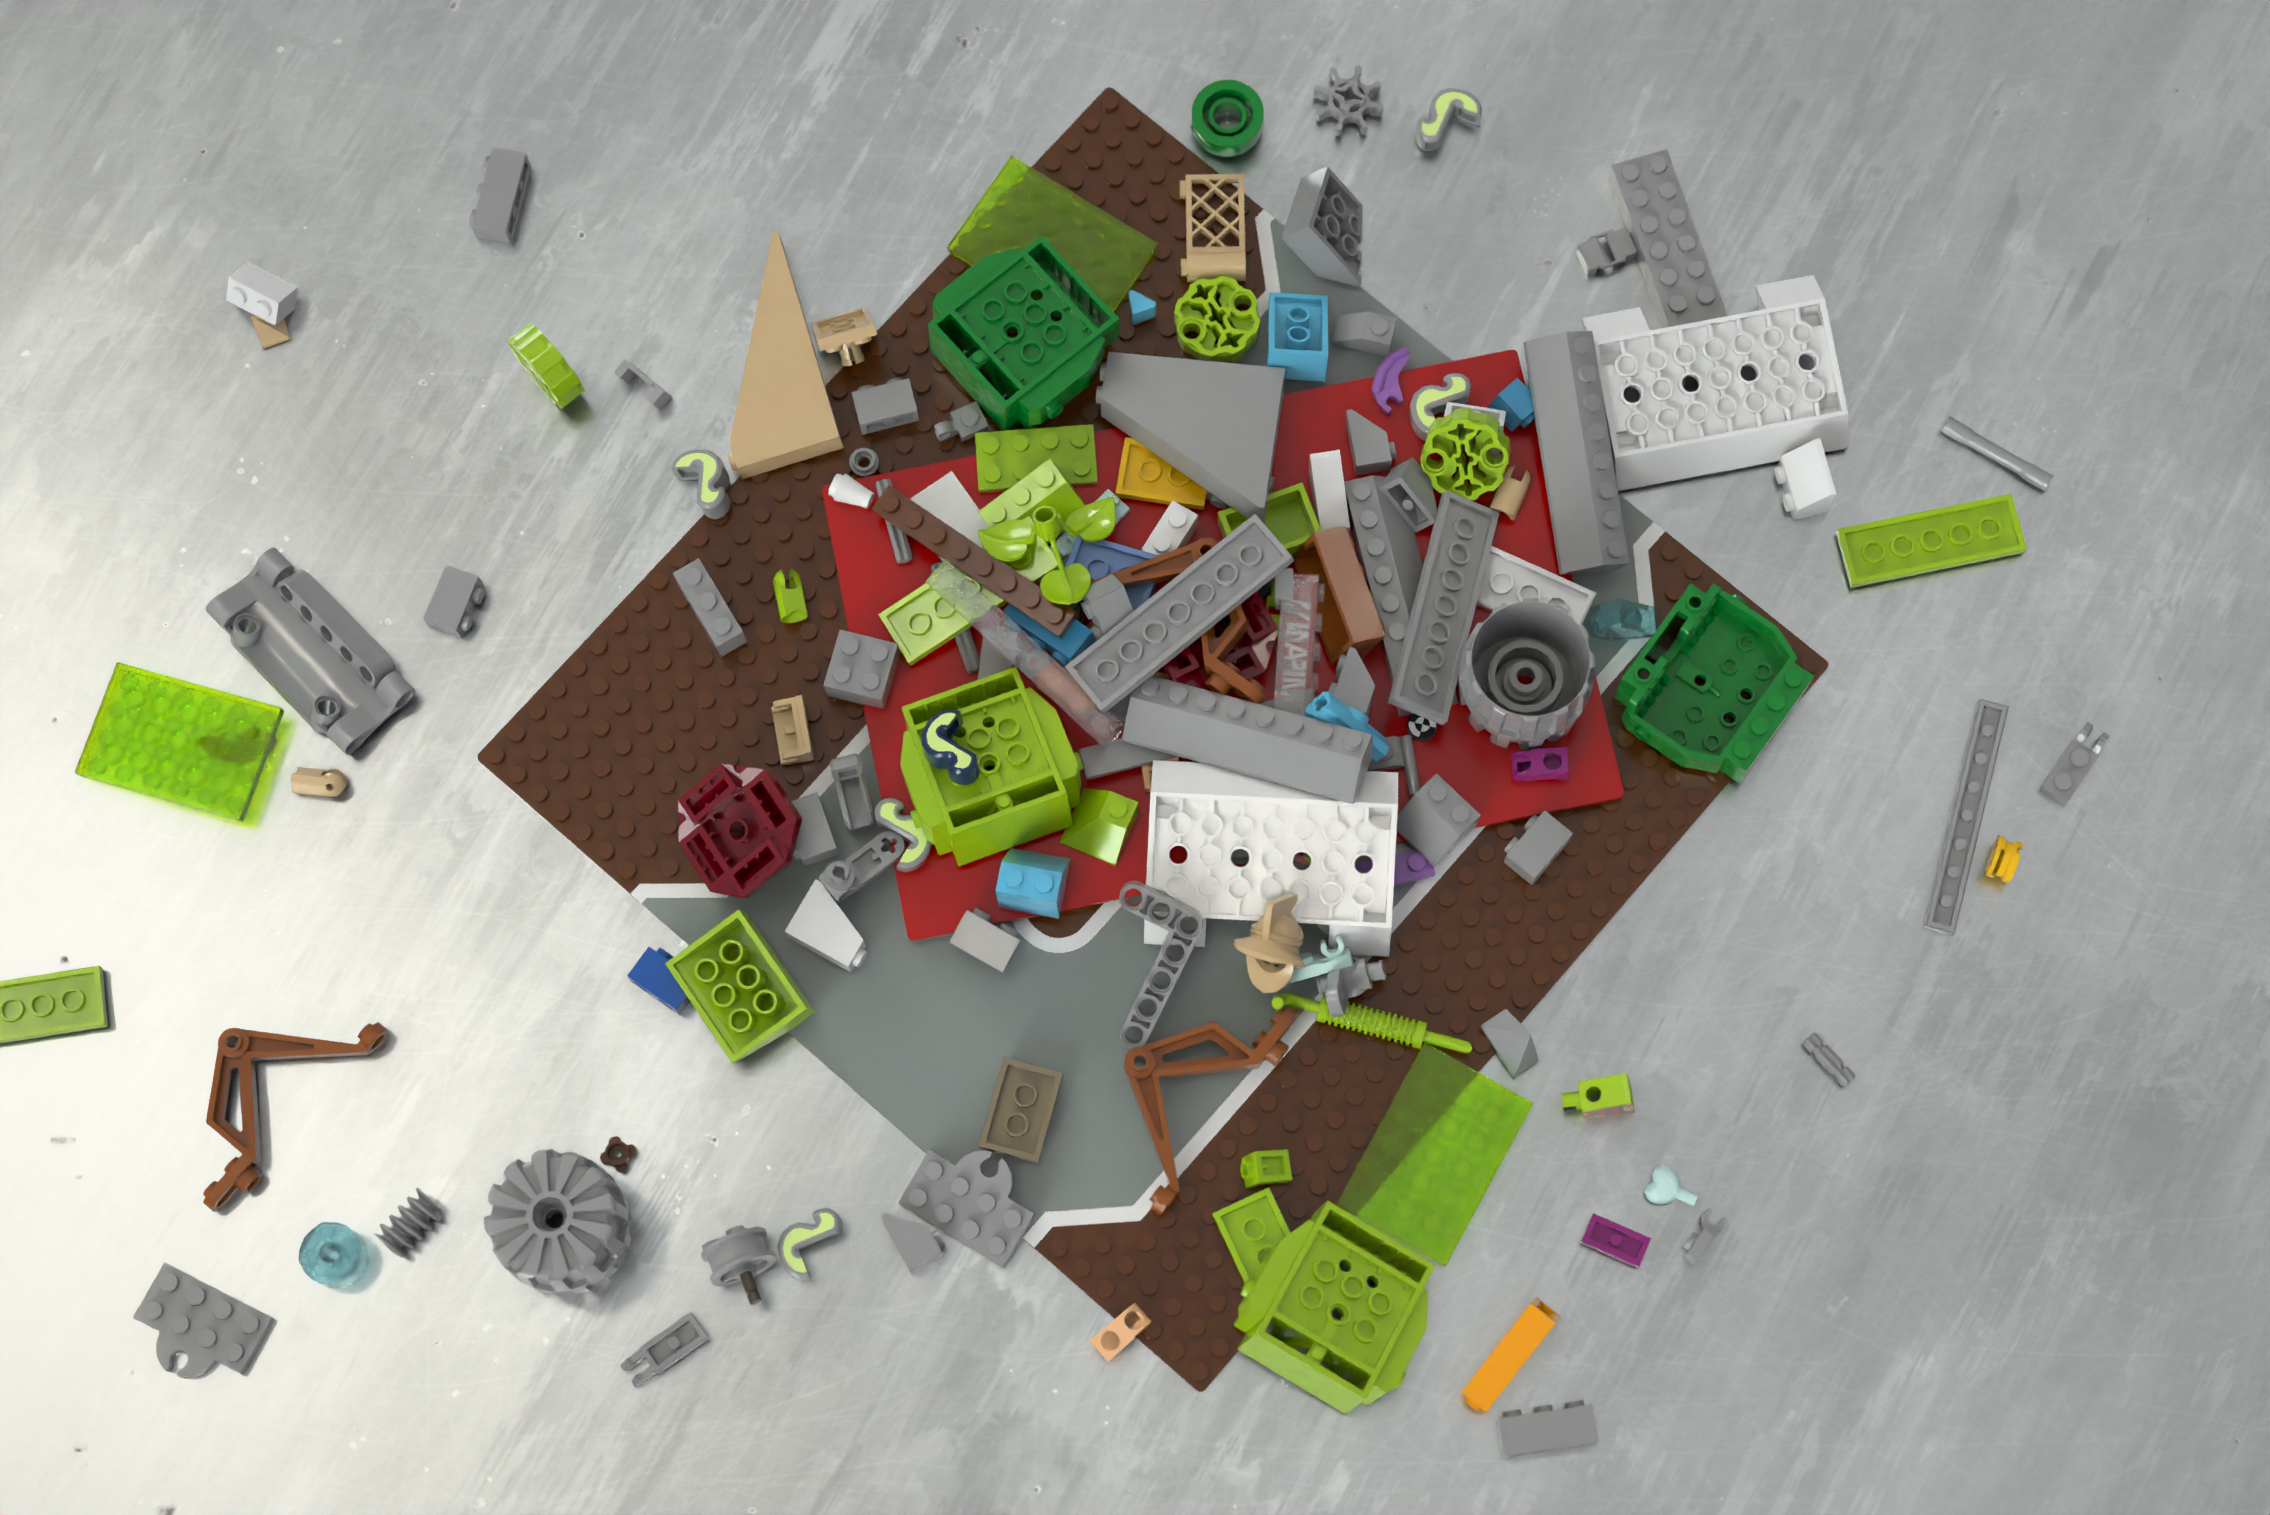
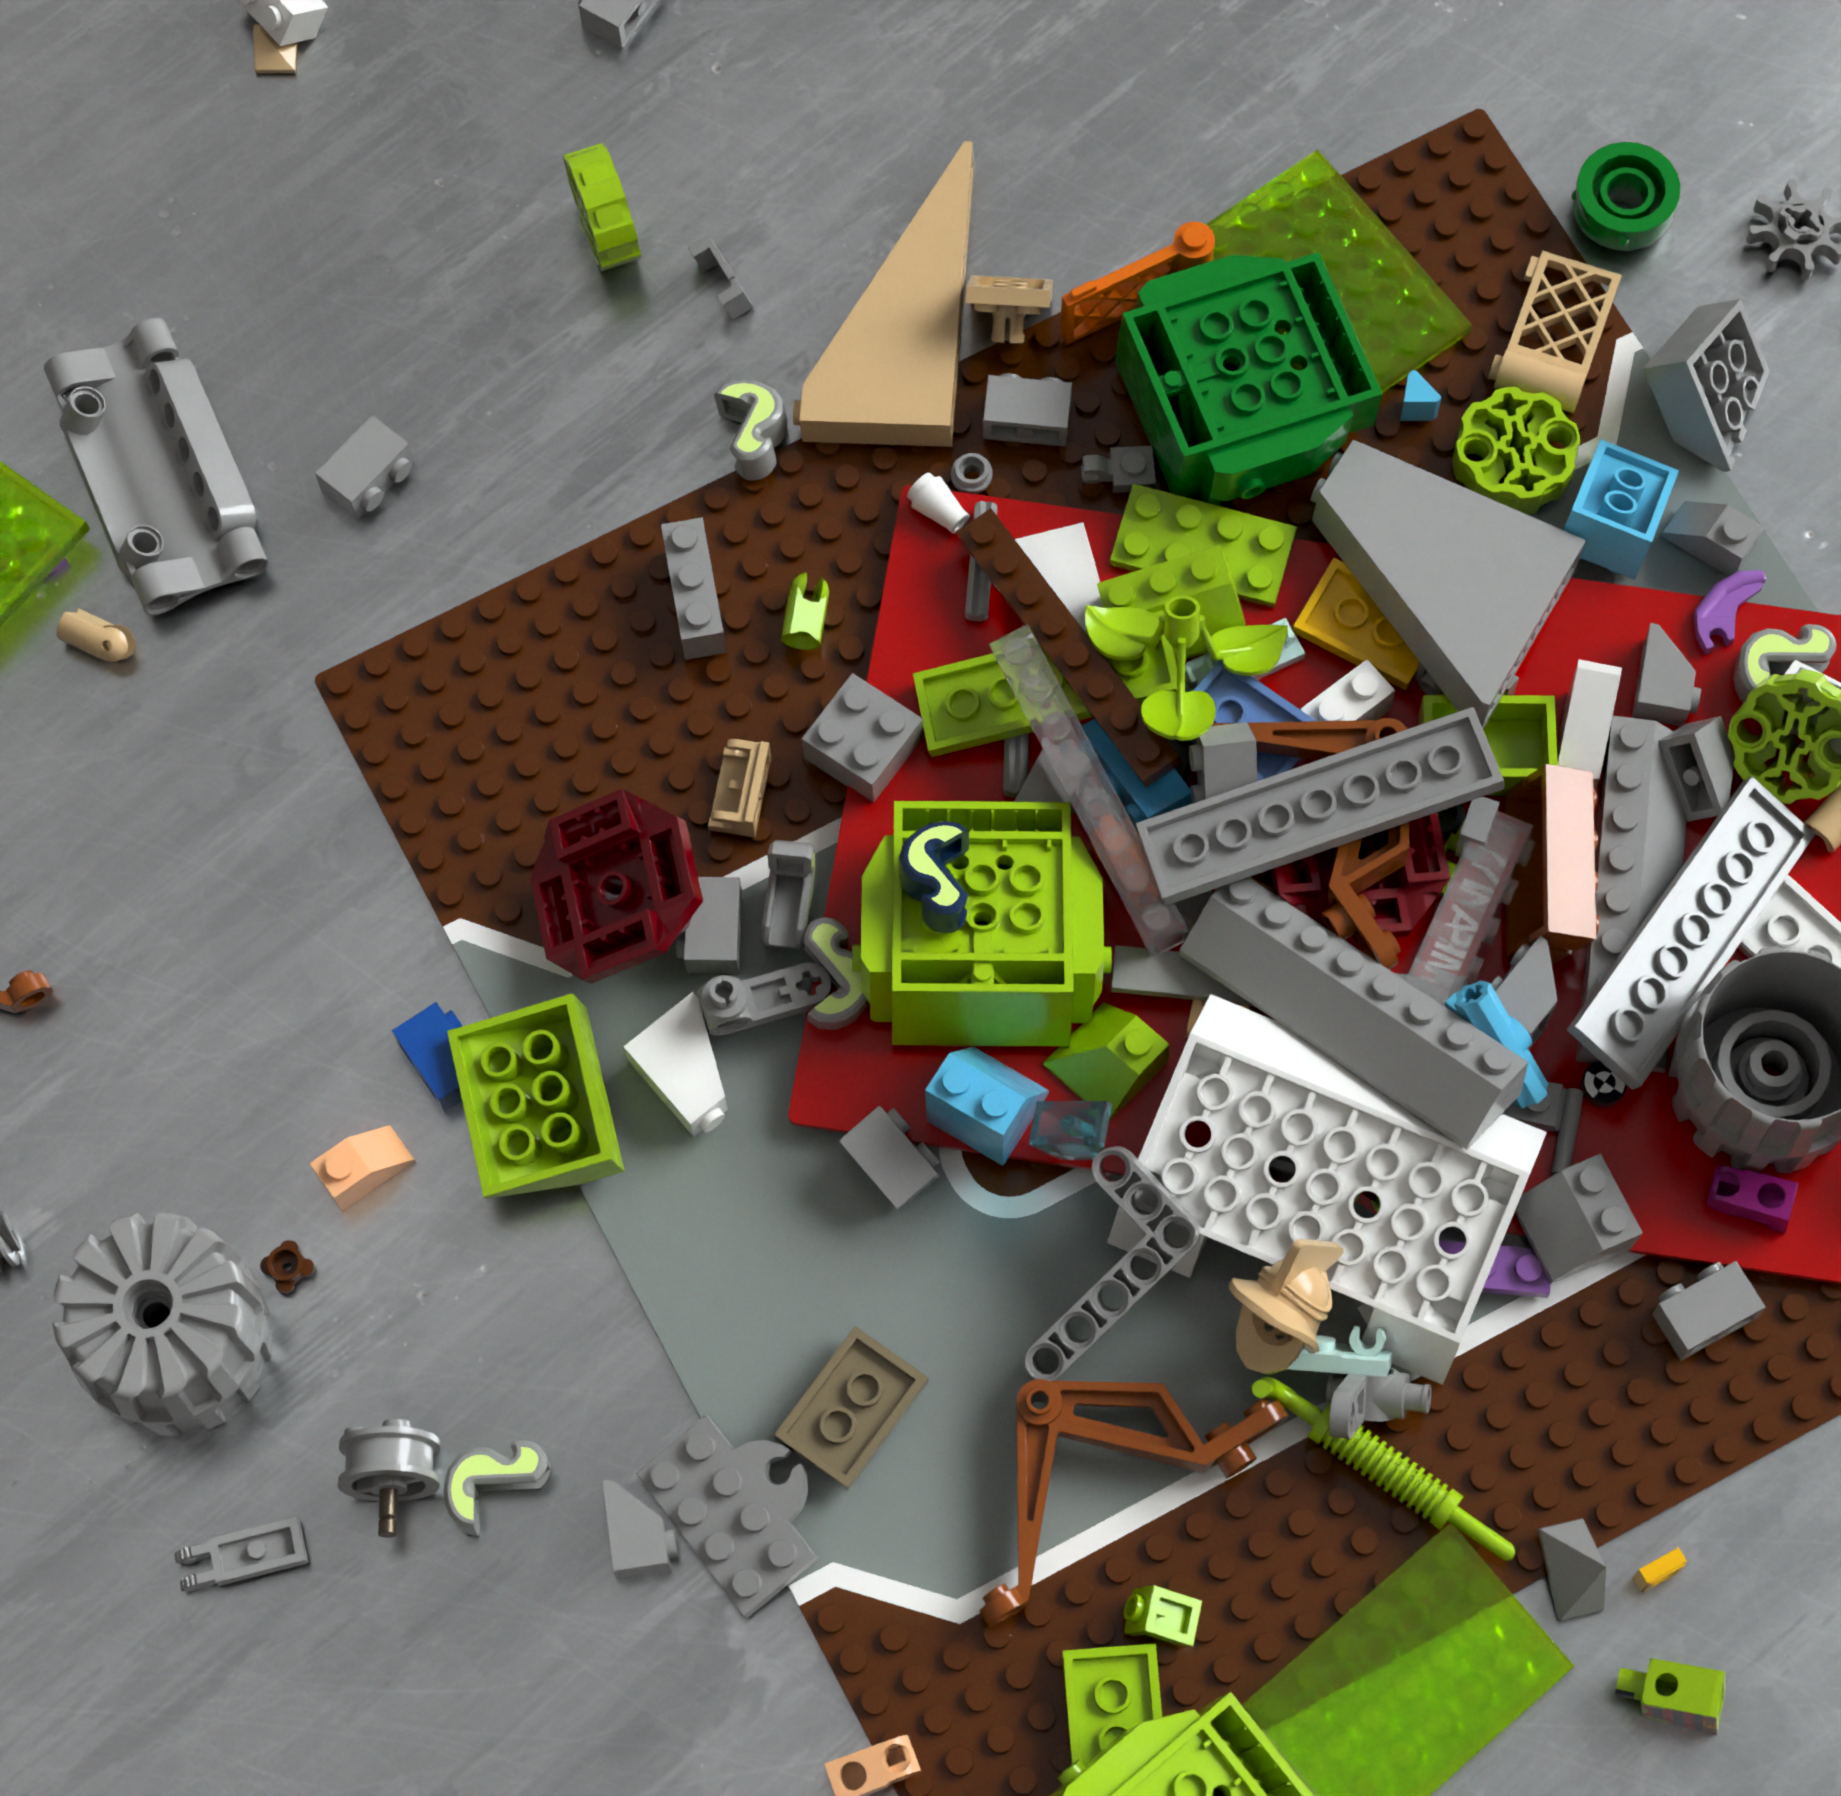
camera: 20 degrees right, 5 degrees down
none -> light nougat slope [309,1125,416,1212]
none -> clear light blue slope [1029,1101,1112,1160]
none -> orange piece [1060,221,1215,345]
none -> yellow tile [1633,1547,1687,1592]

